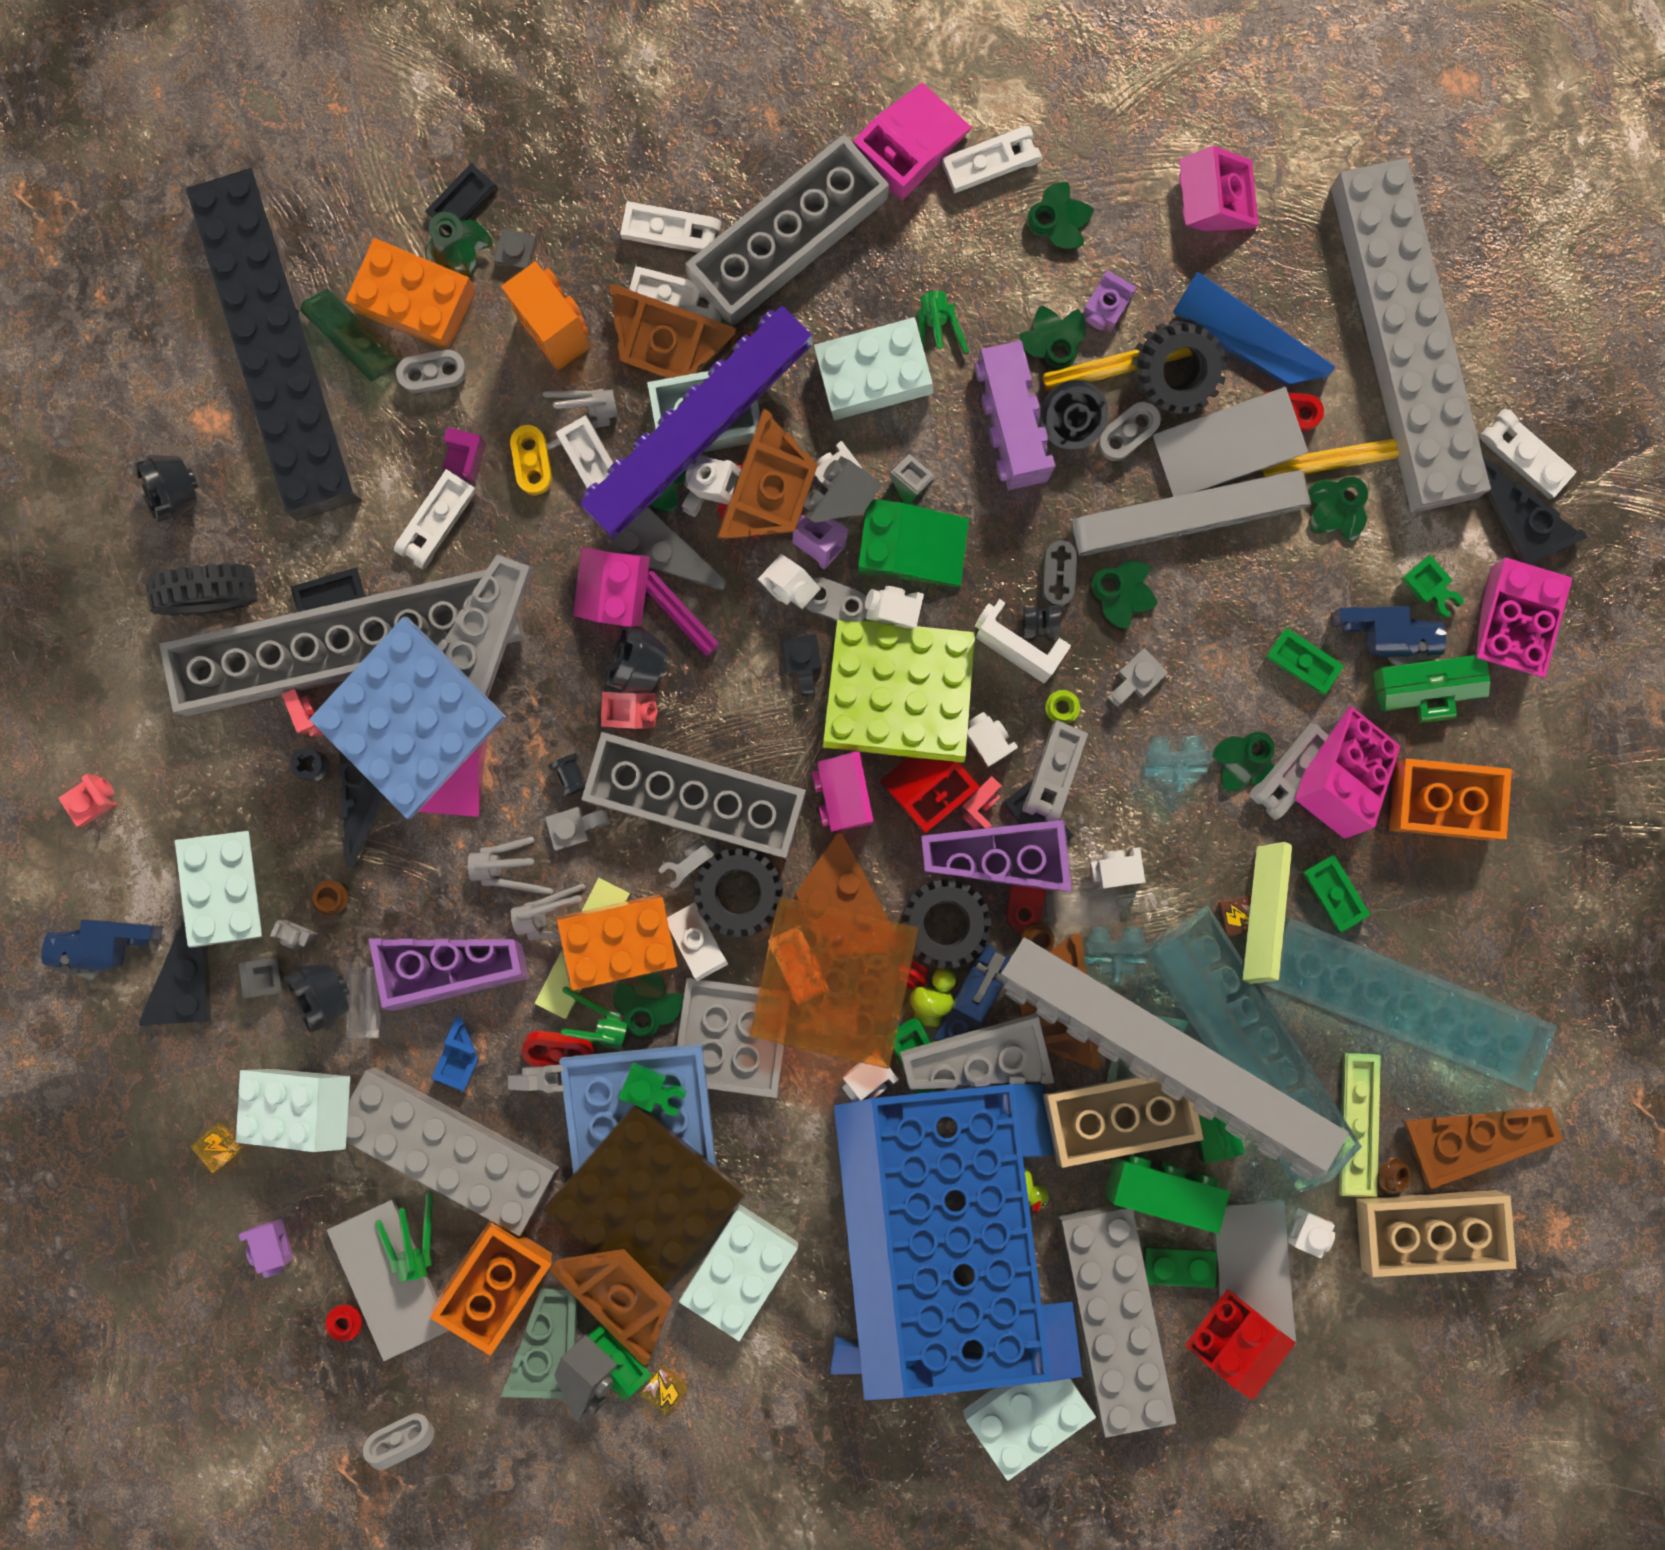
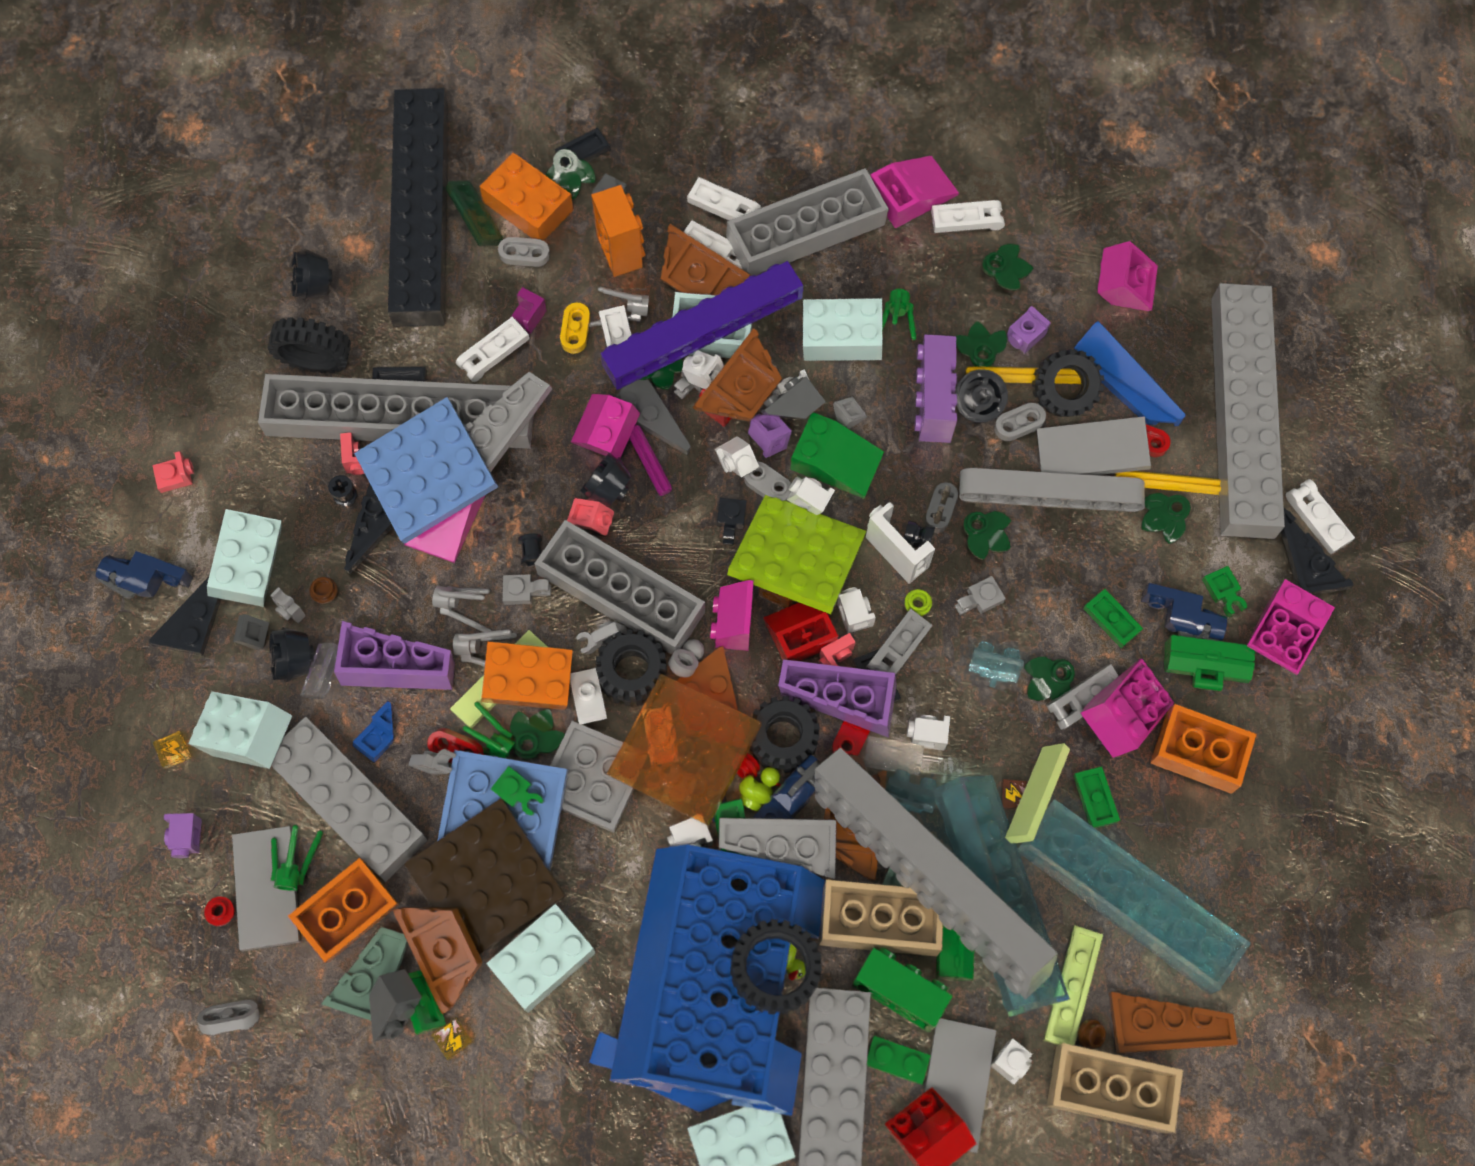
camera: 15 degrees right, 15 degrees down
none -> light grey plate [668,639,704,677]
none -> black tyre [730,919,822,1015]

